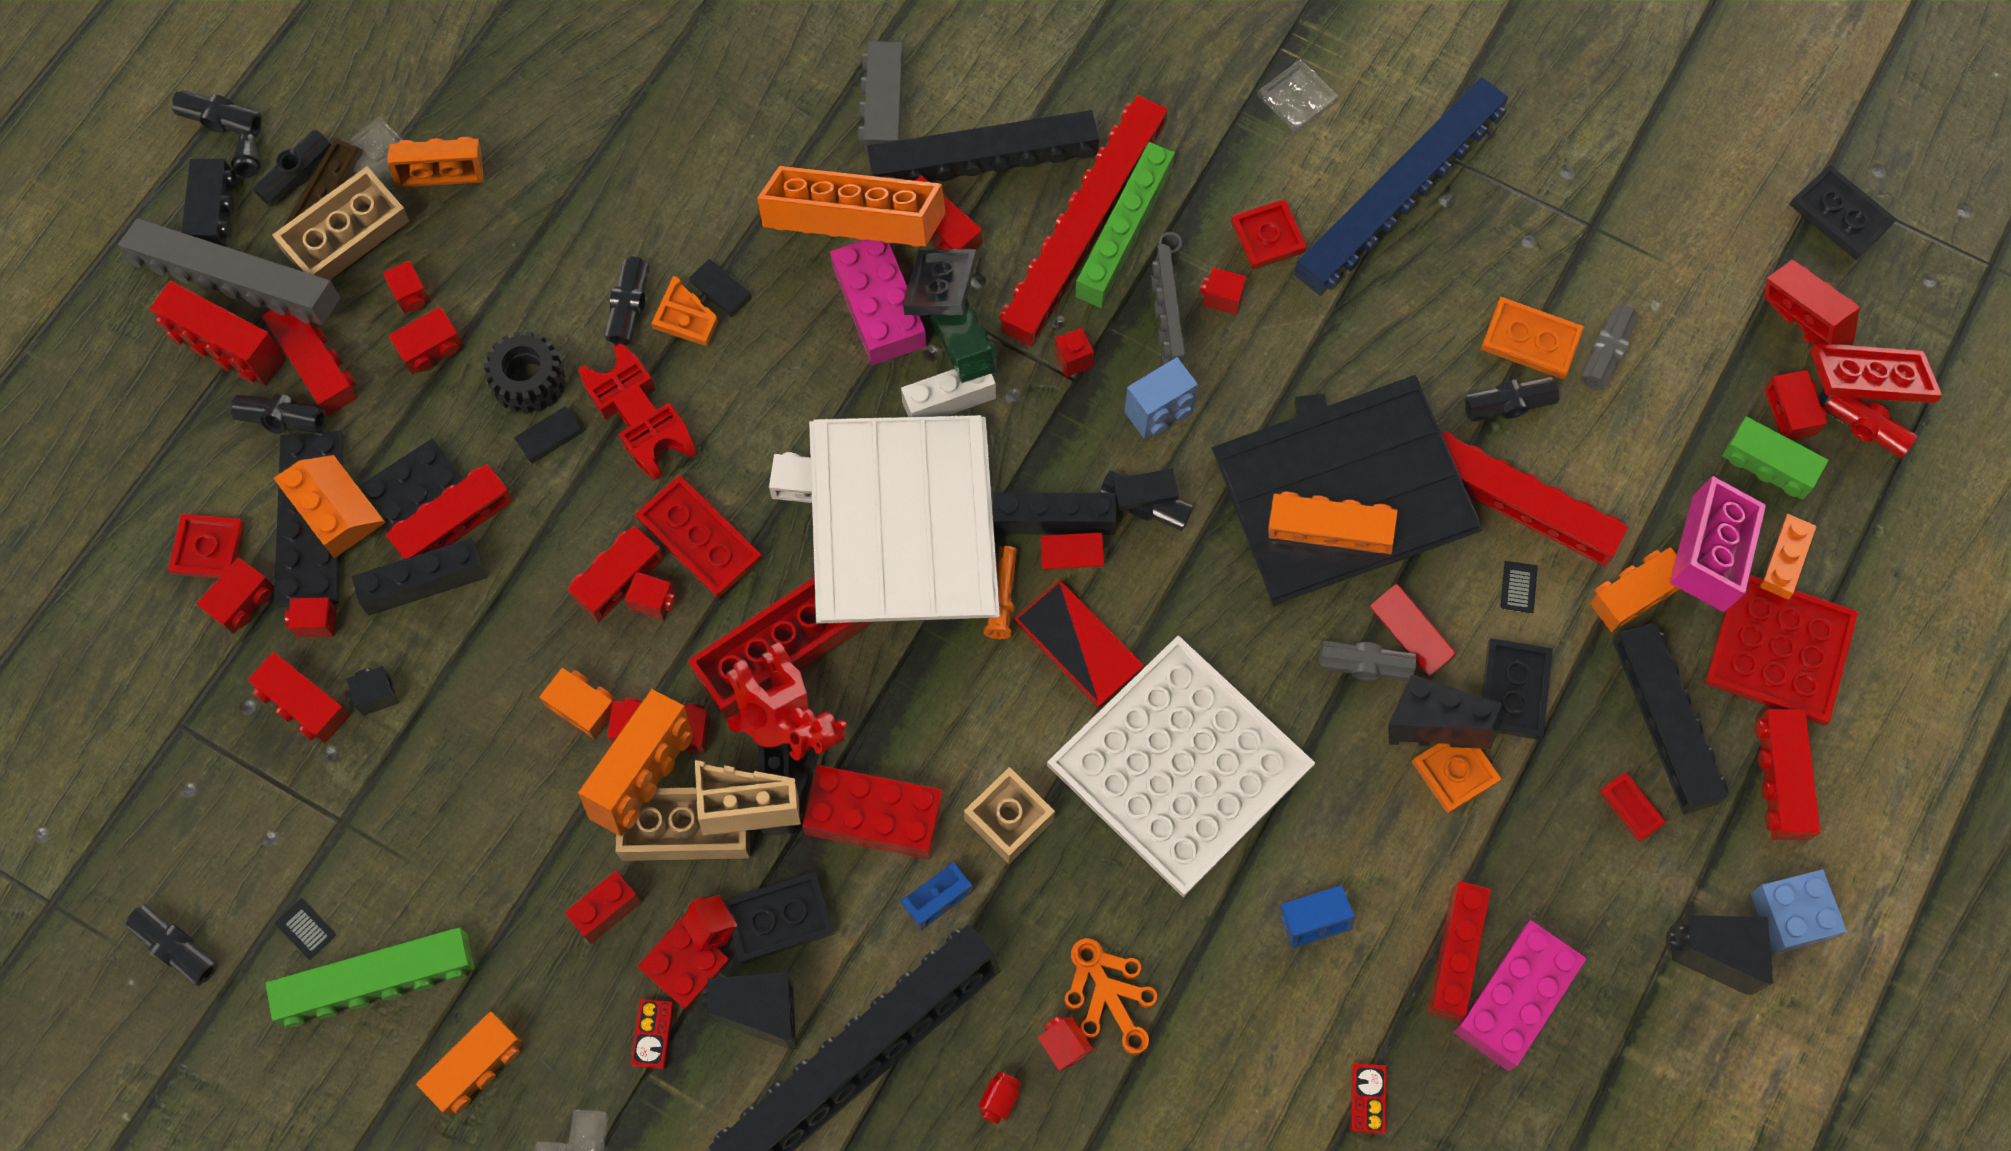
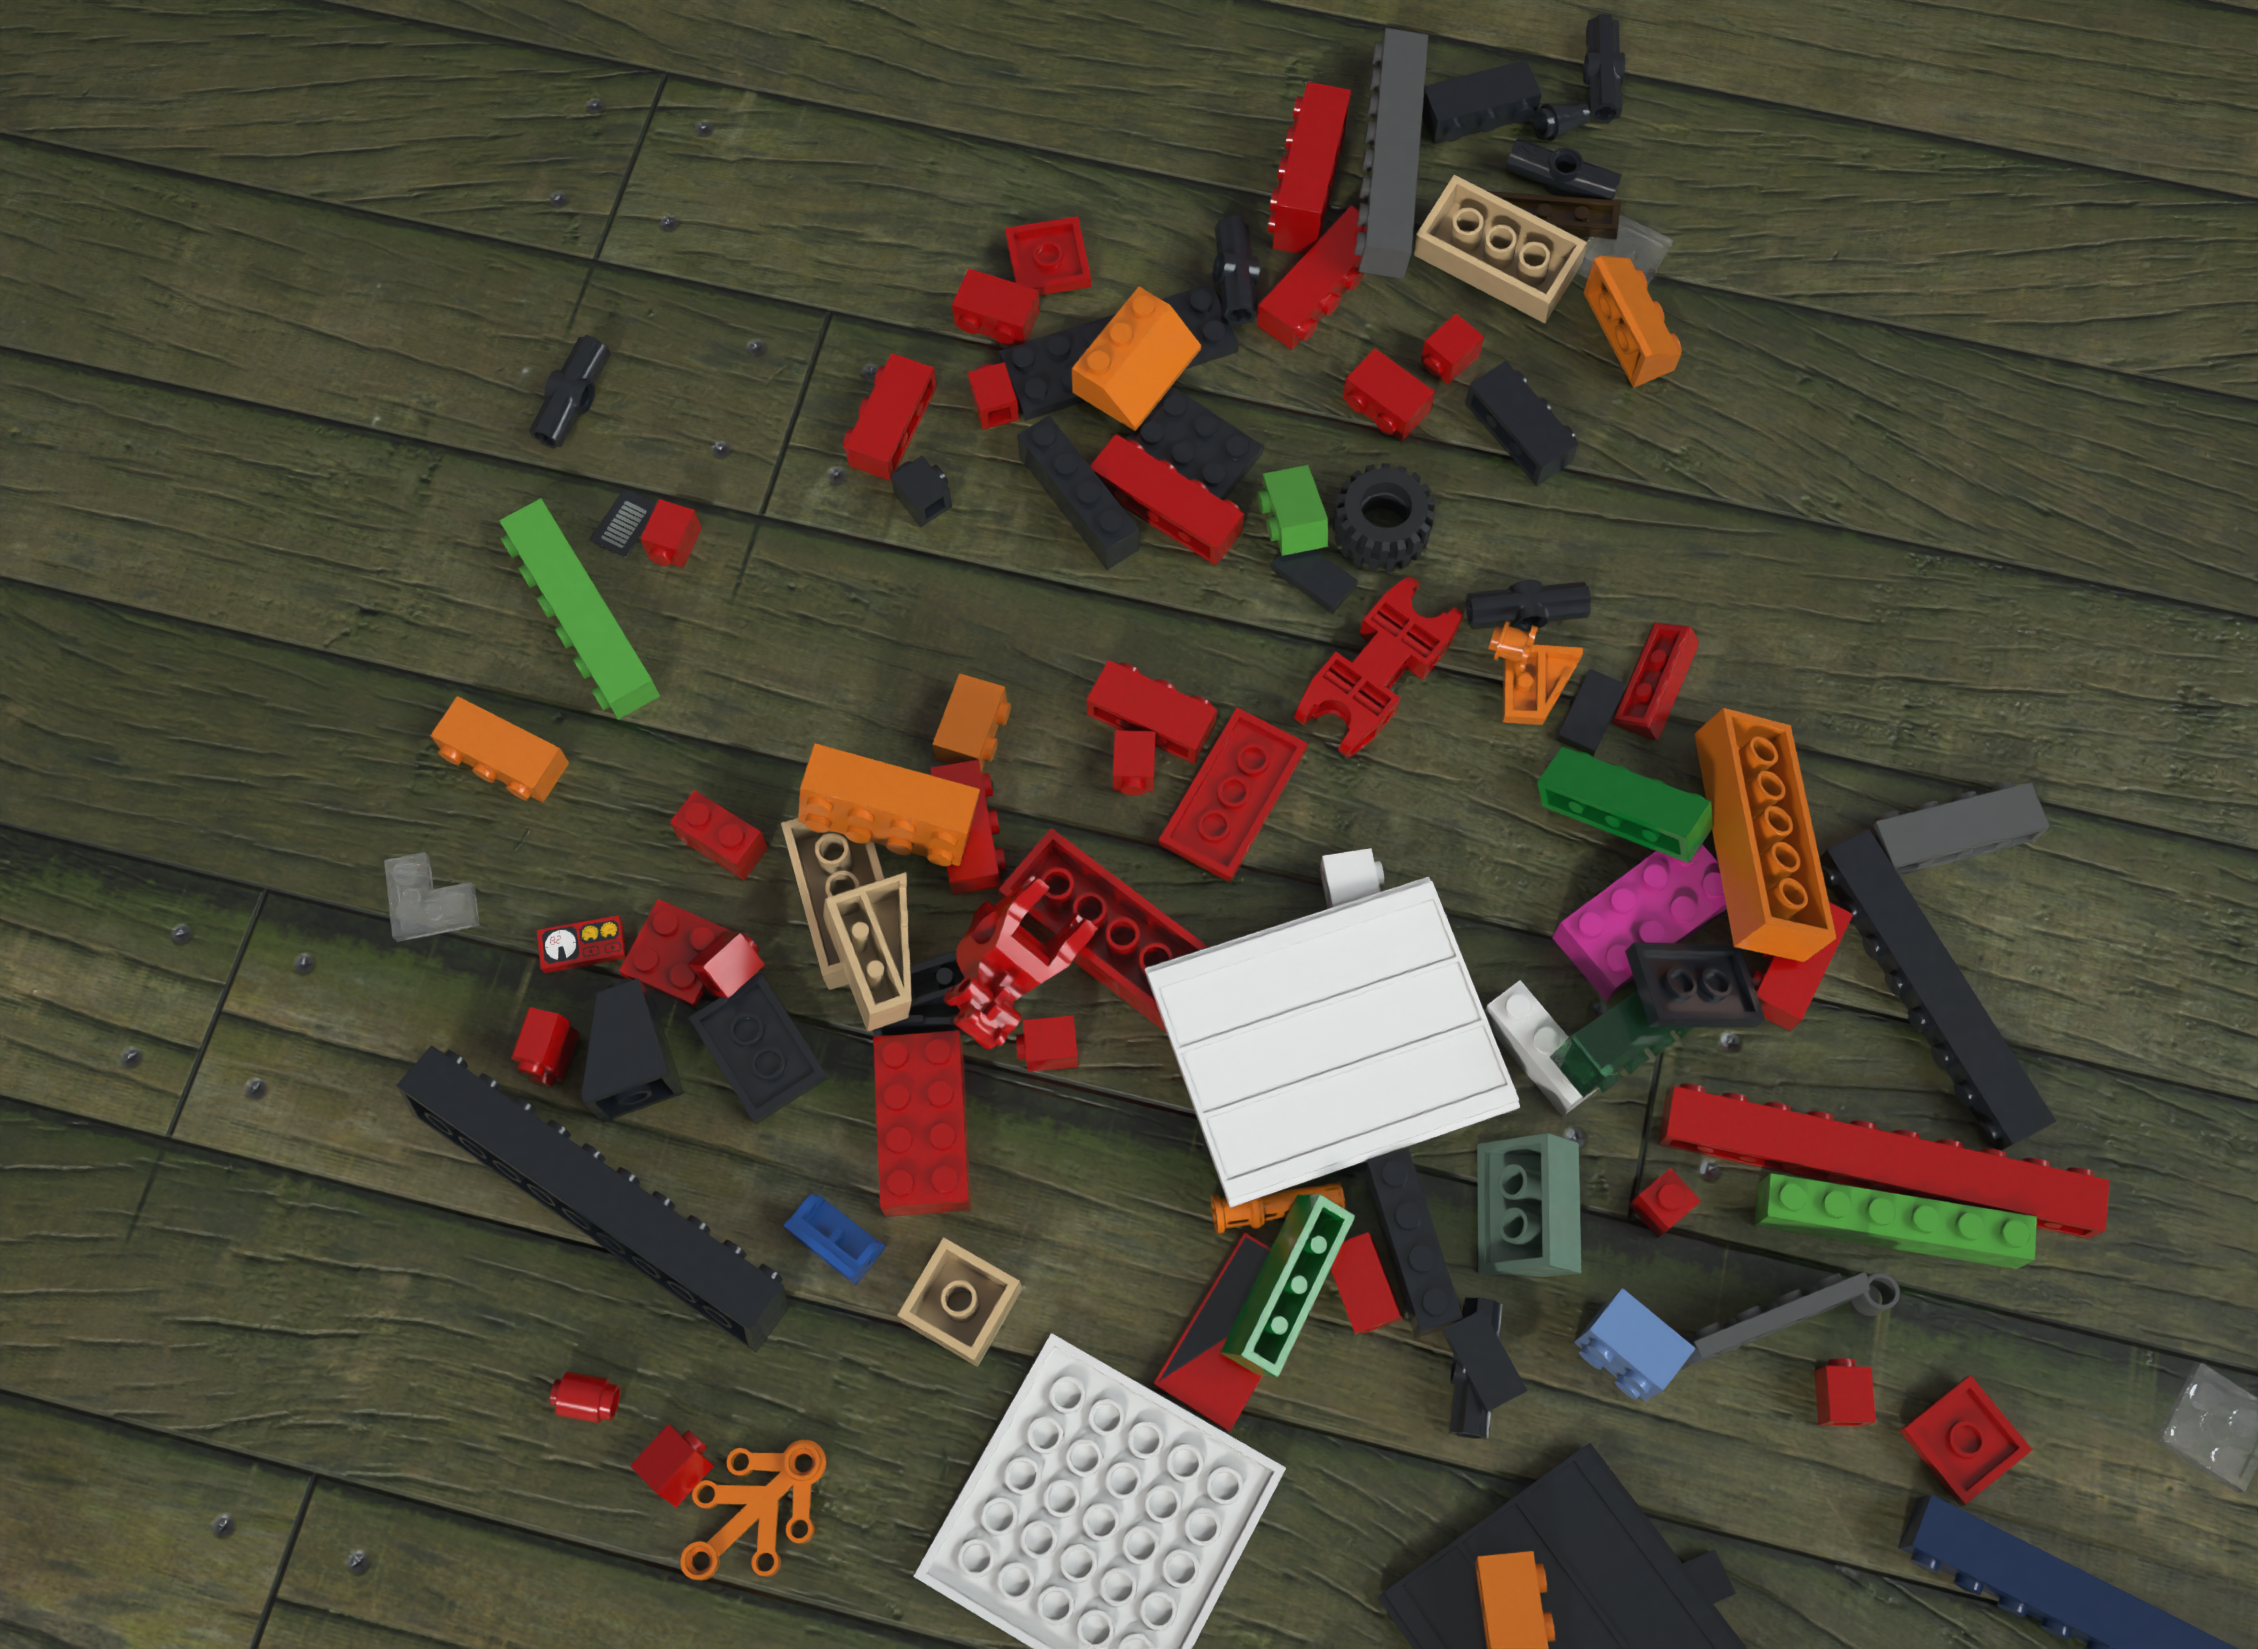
camera: 75 degrees right, 0 degrees up
none -> red brick [511,1007,580,1088]
none -> red brick [640,499,702,568]
none -> red brick [1016,1015,1078,1072]
none -> green brick [1220,1194,1355,1377]
none -> bright green brick [1257,465,1328,556]
none -> black brick [1465,361,1579,486]
none -> sand green slope [1477,1133,1582,1277]
none -> orange brick [1488,621,1538,672]
none -> green brick [1537,746,1713,863]
none -> red slope [1612,622,1699,741]

